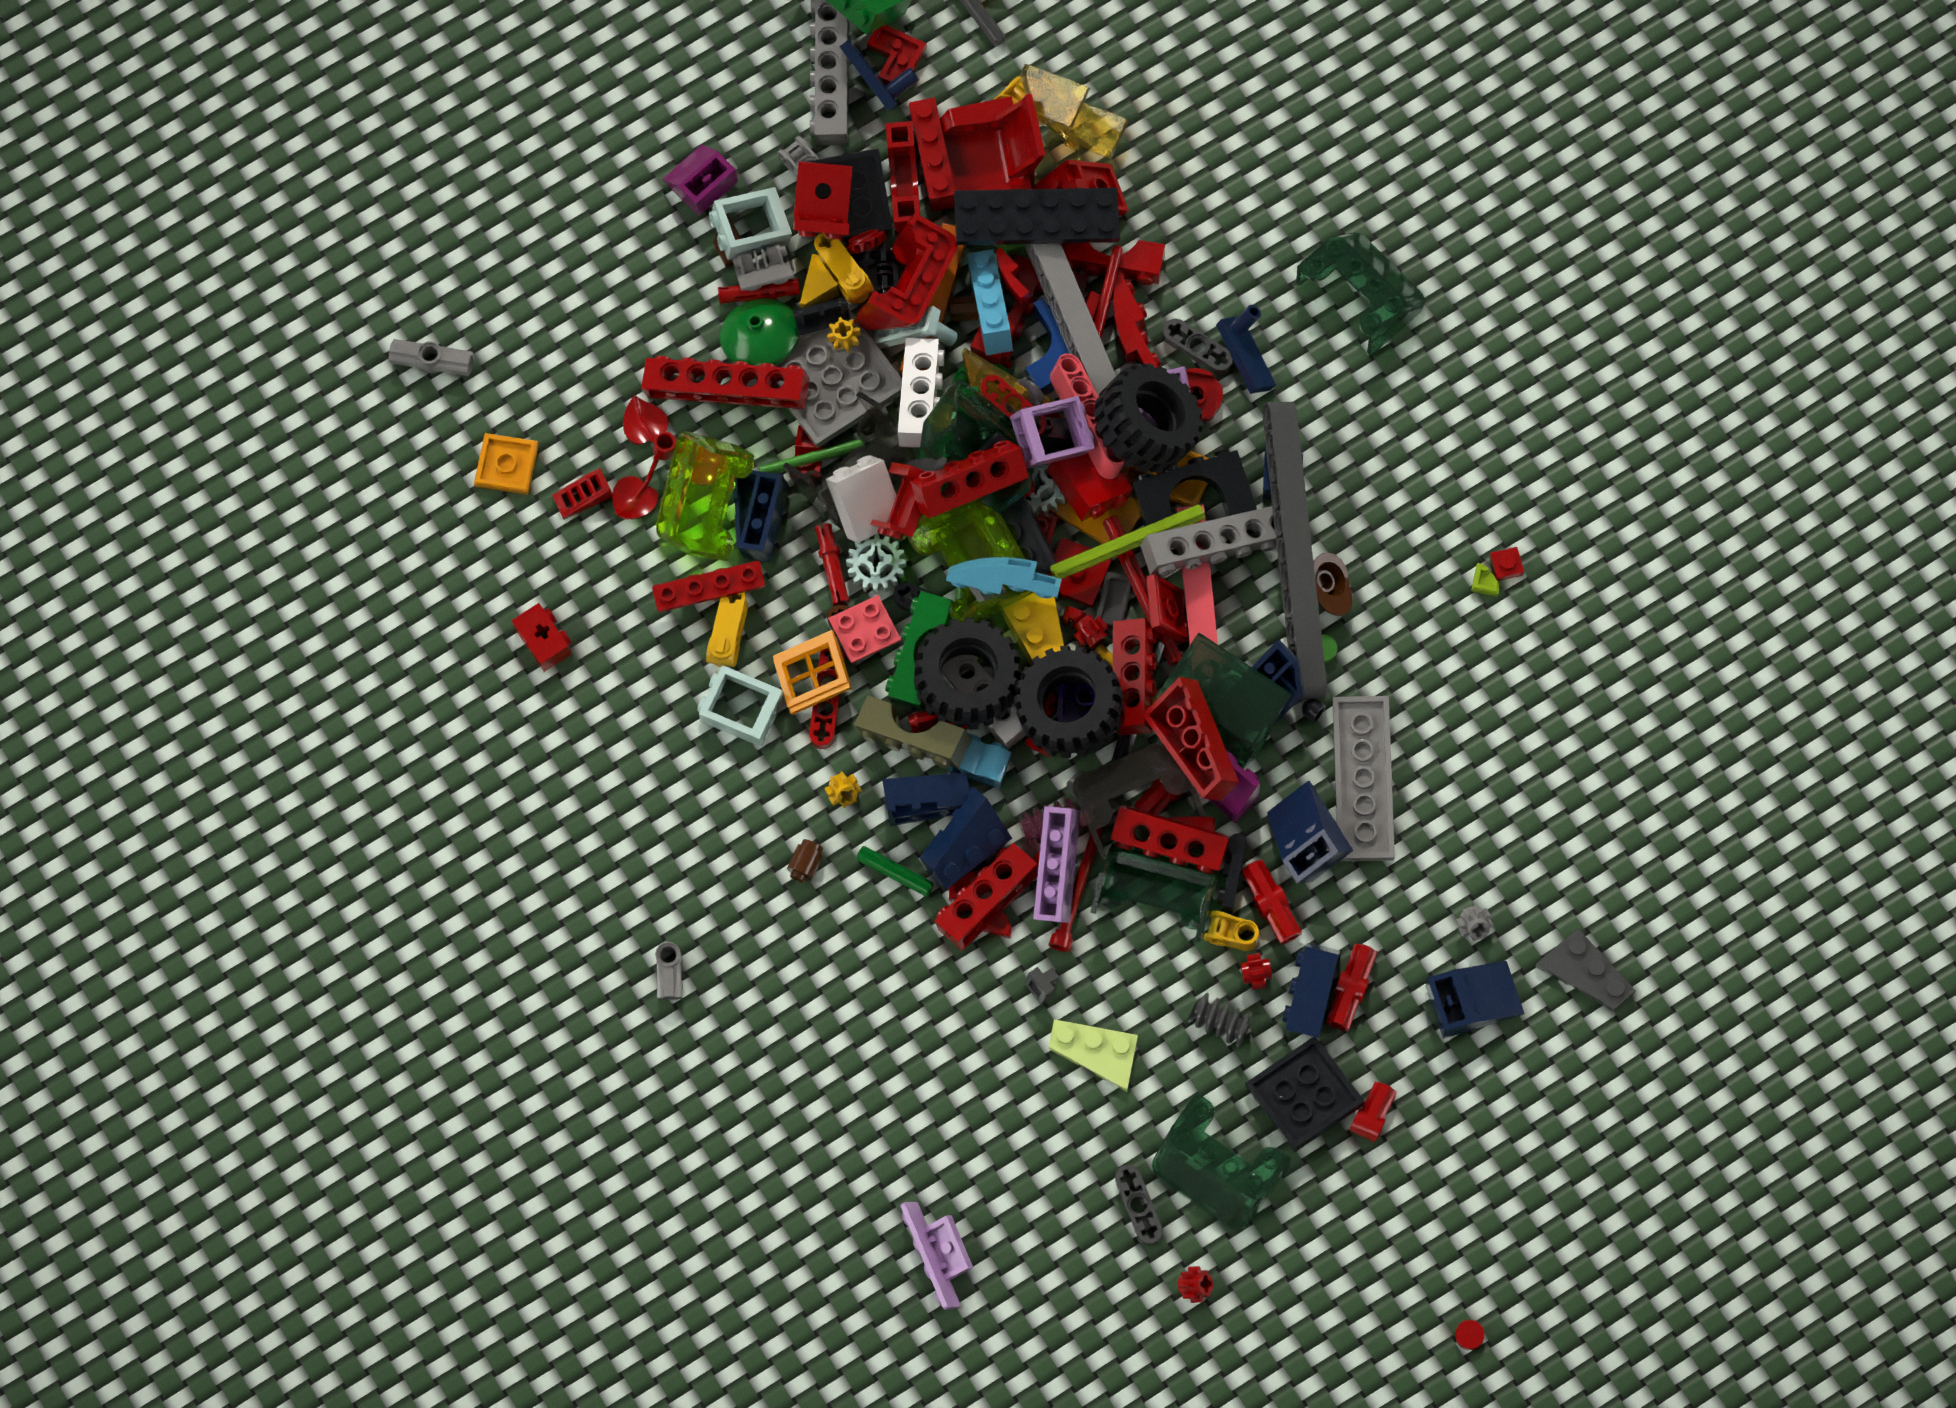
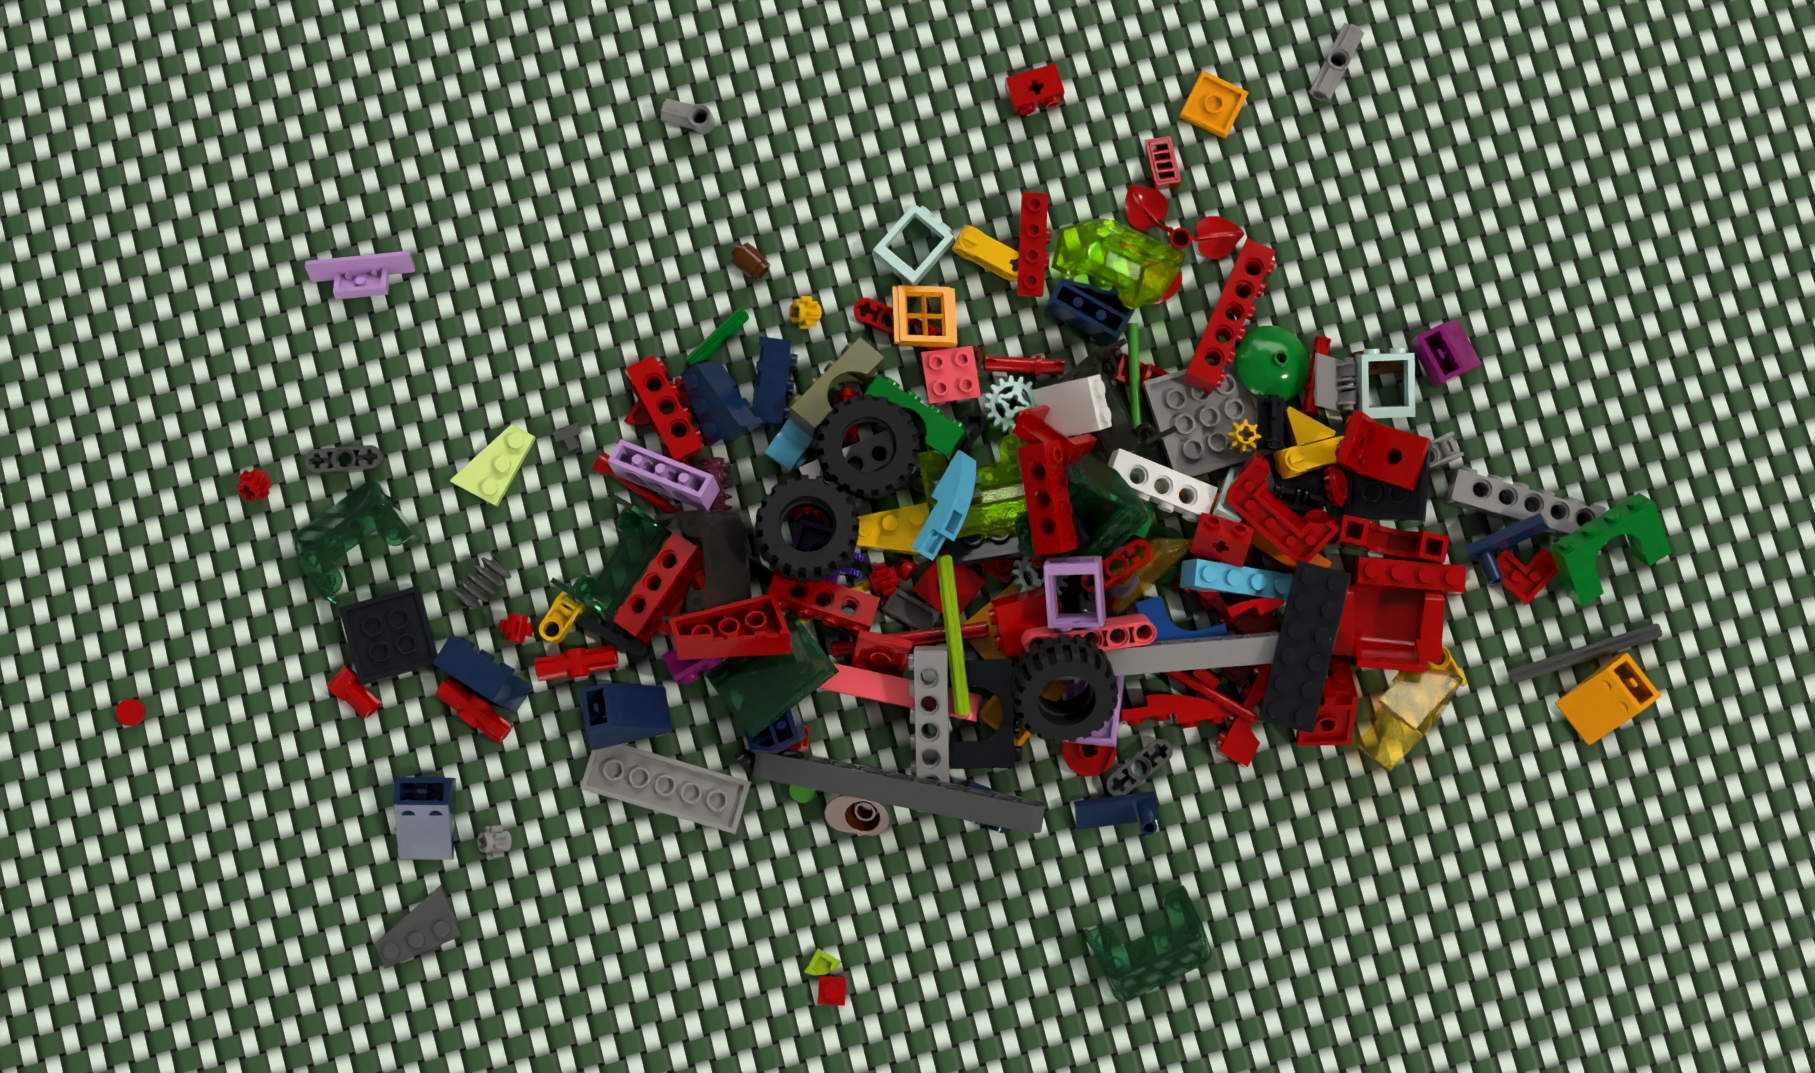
camera: 100 degrees right, 10 degrees up
none -> red brick [1190,512,1254,568]

